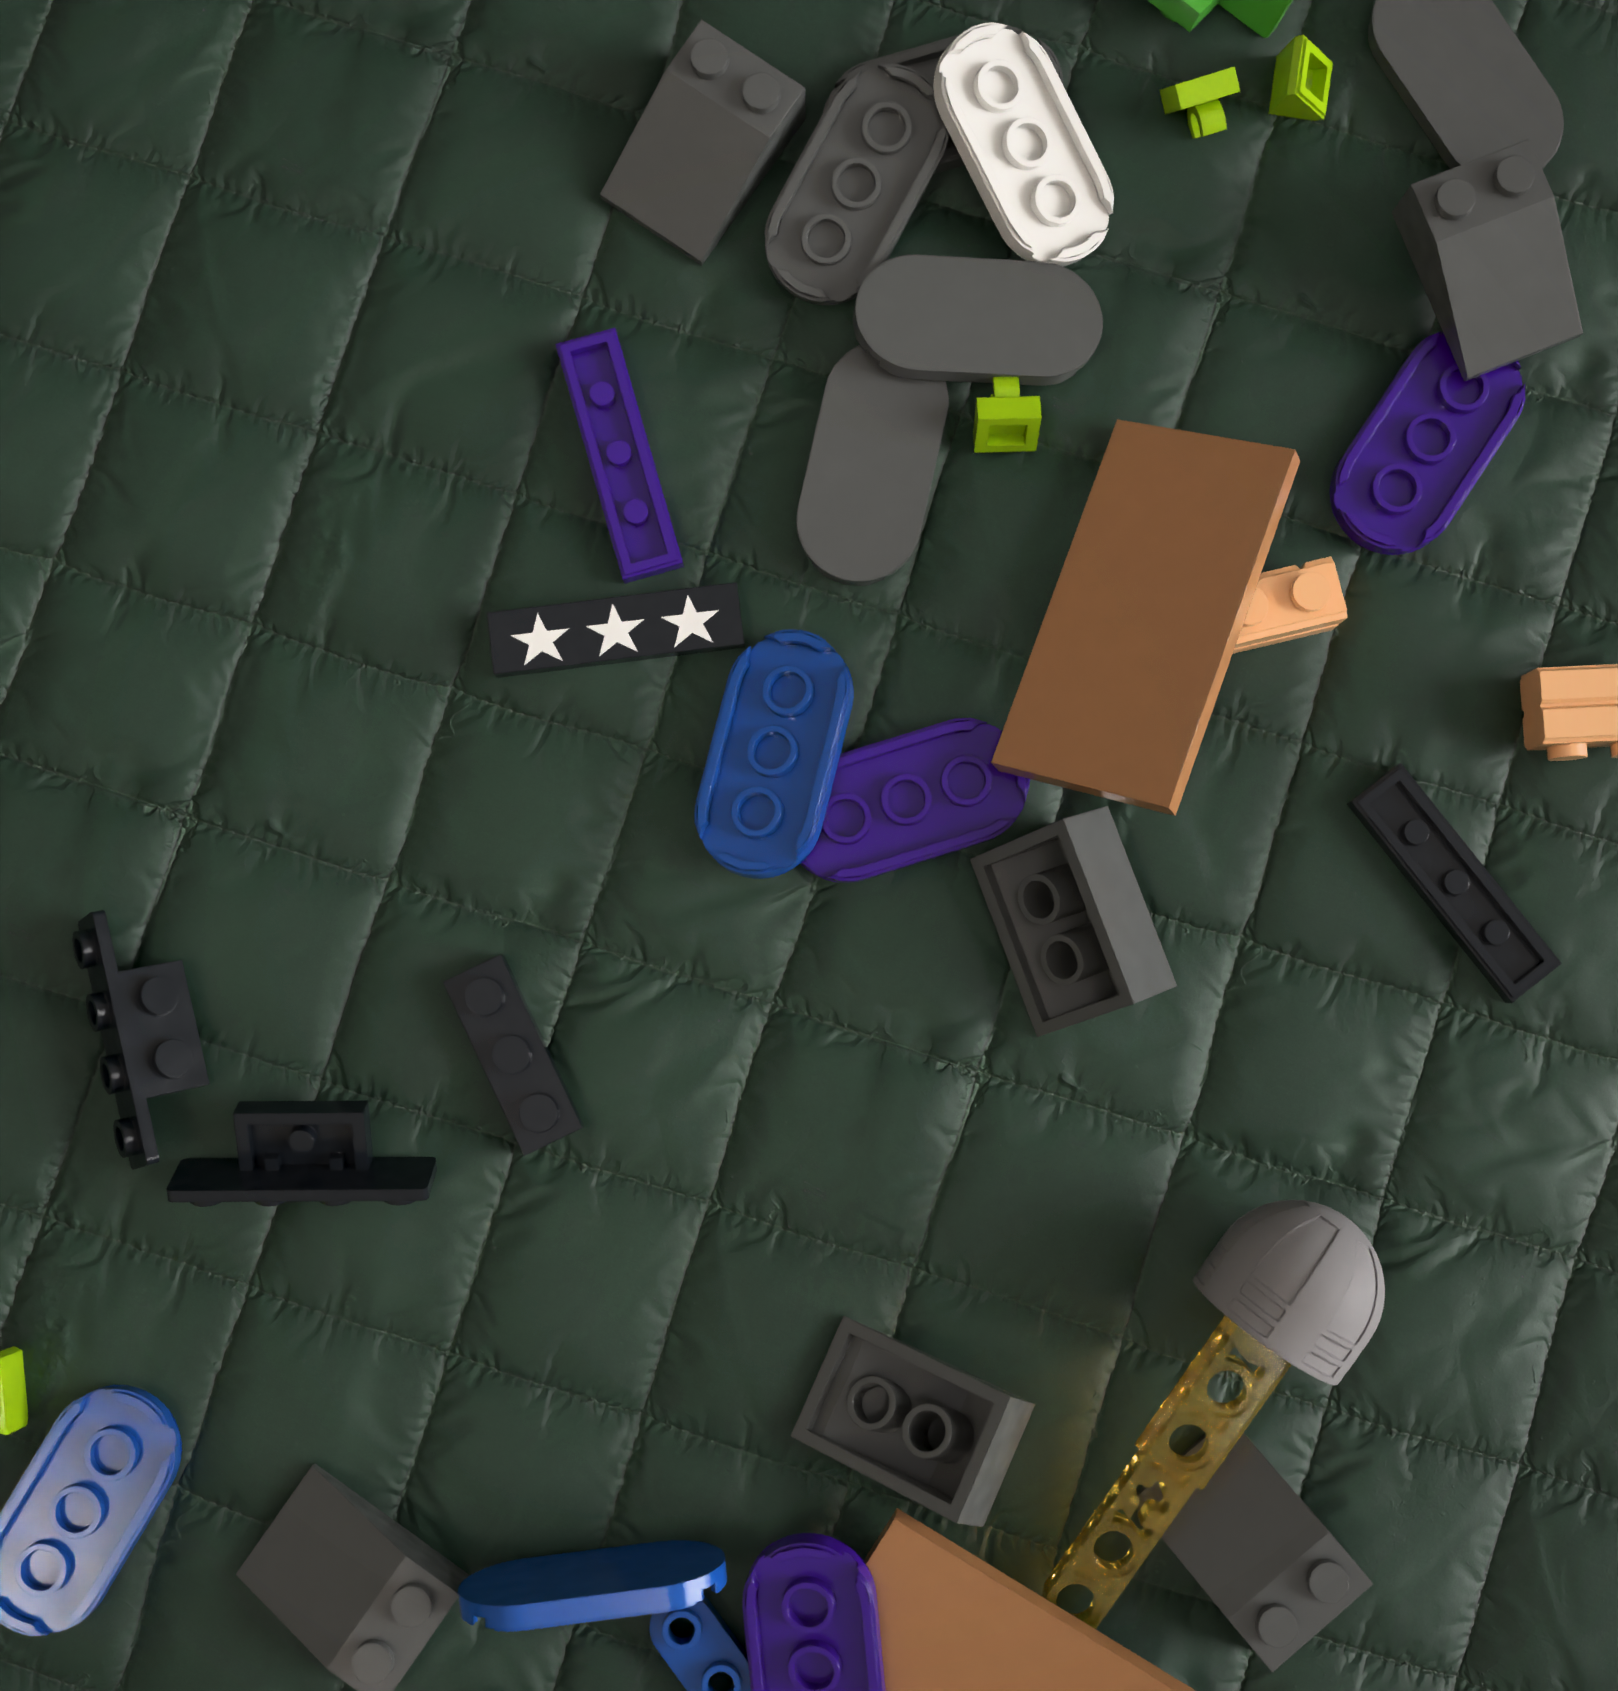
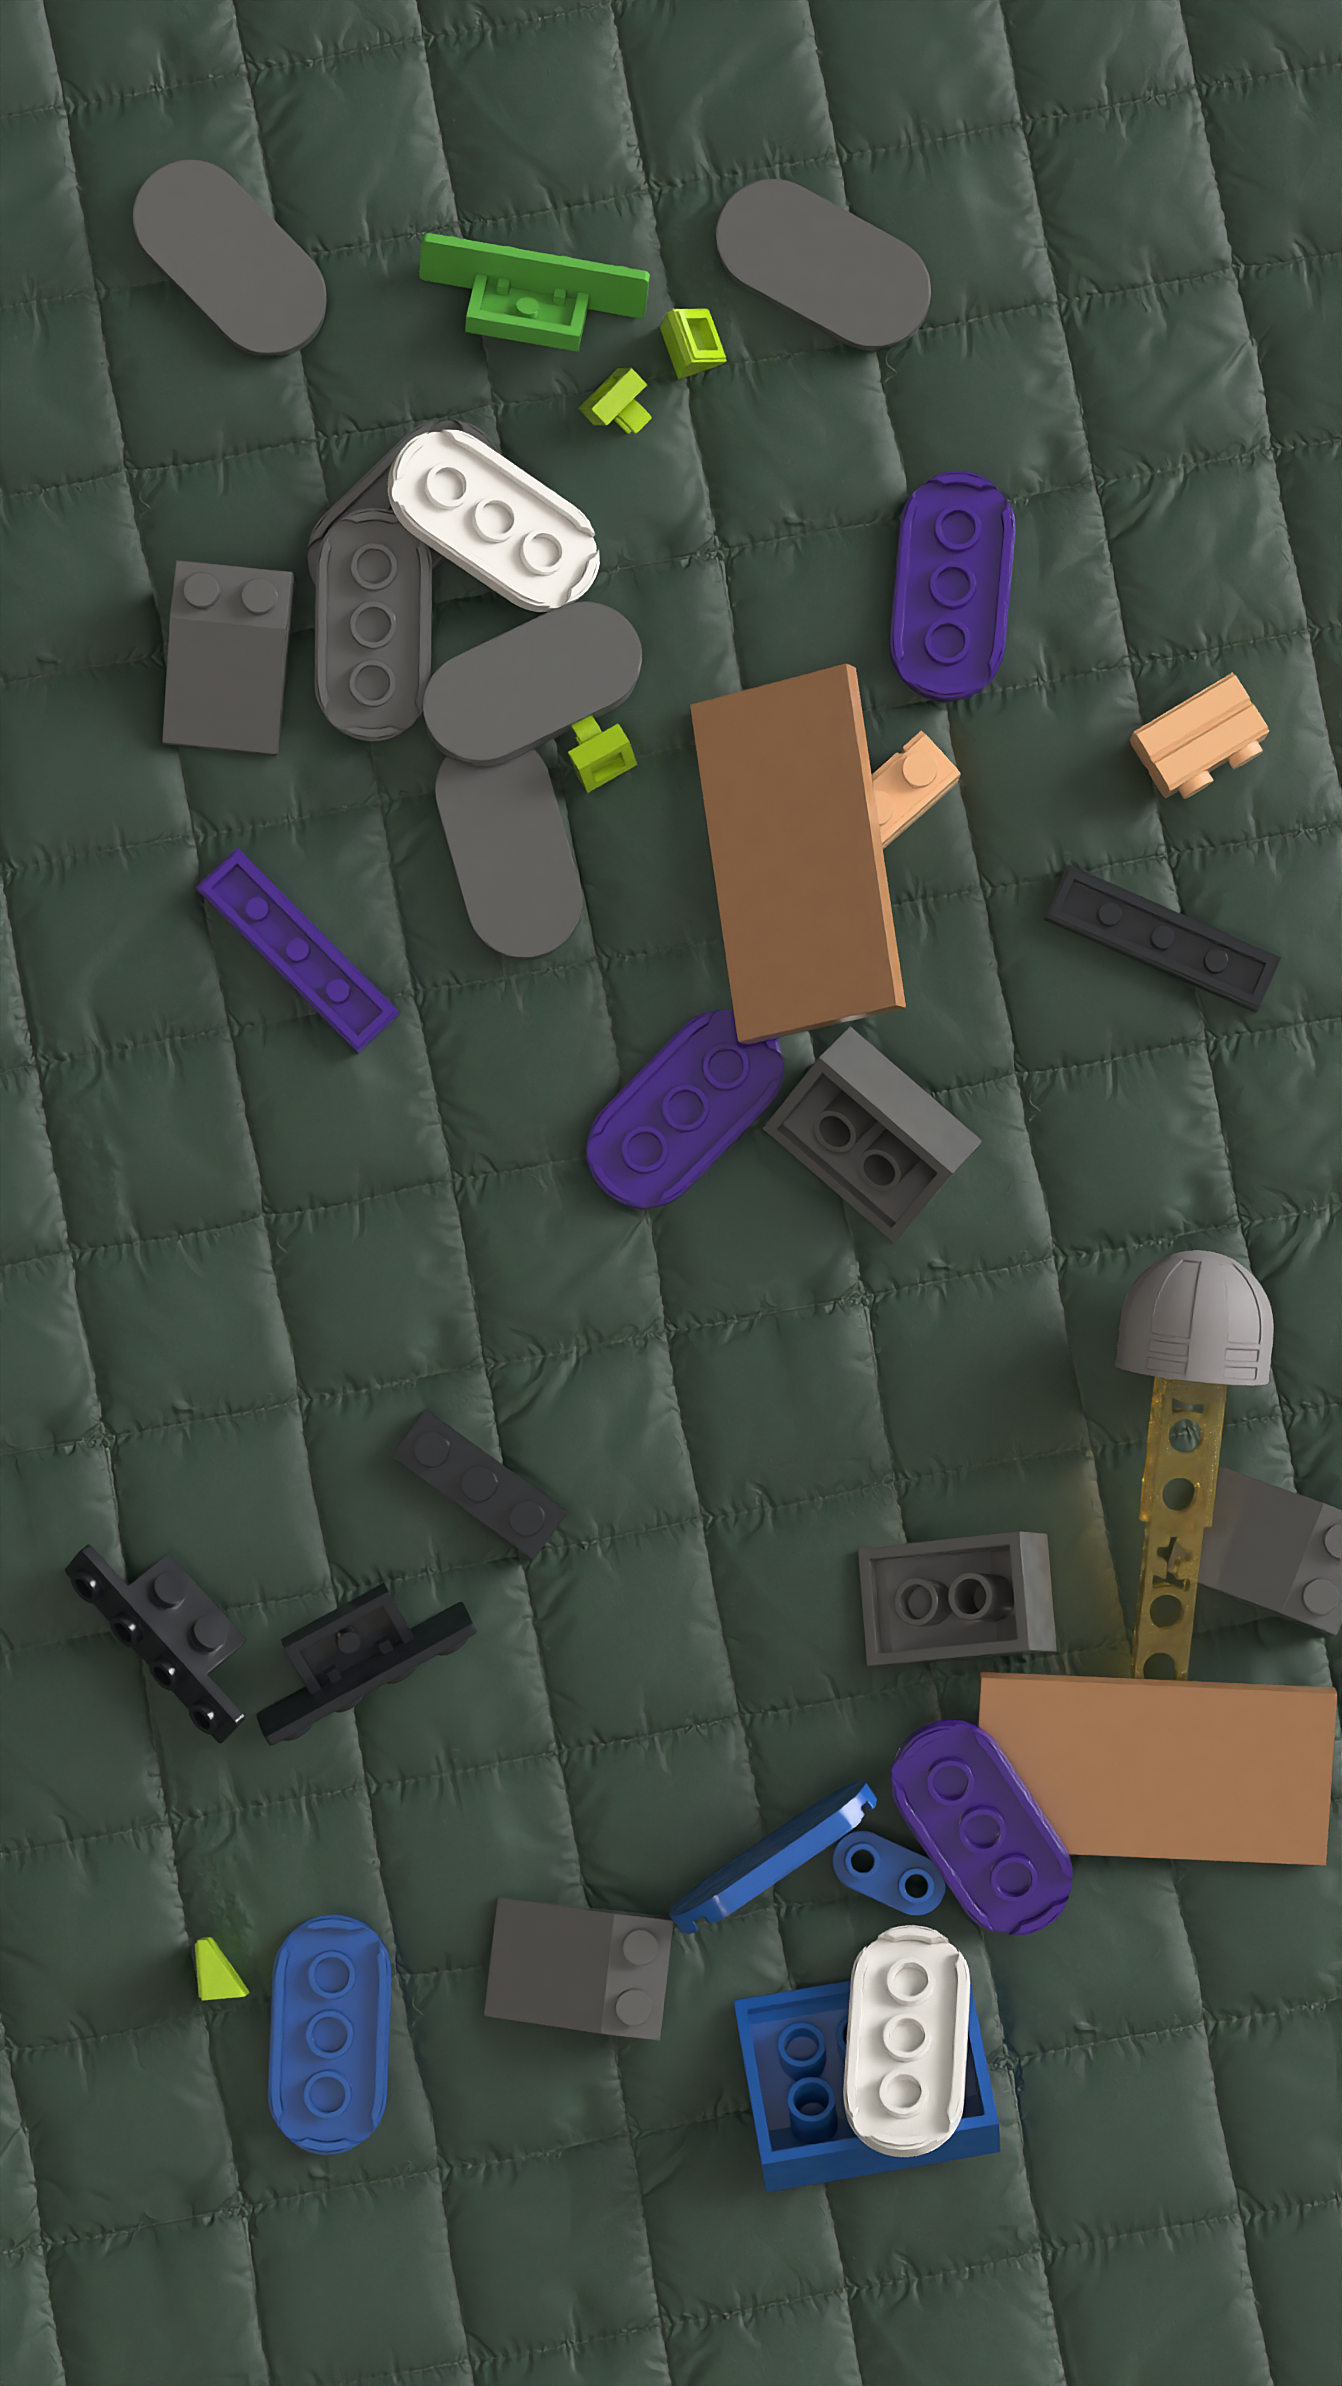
camera: 30 degrees left, 0 degrees up
black tile [487,582,745,678] -> none
blue tile [694,629,854,879] -> none
dark grey slope [1392,139,1583,382] -> none

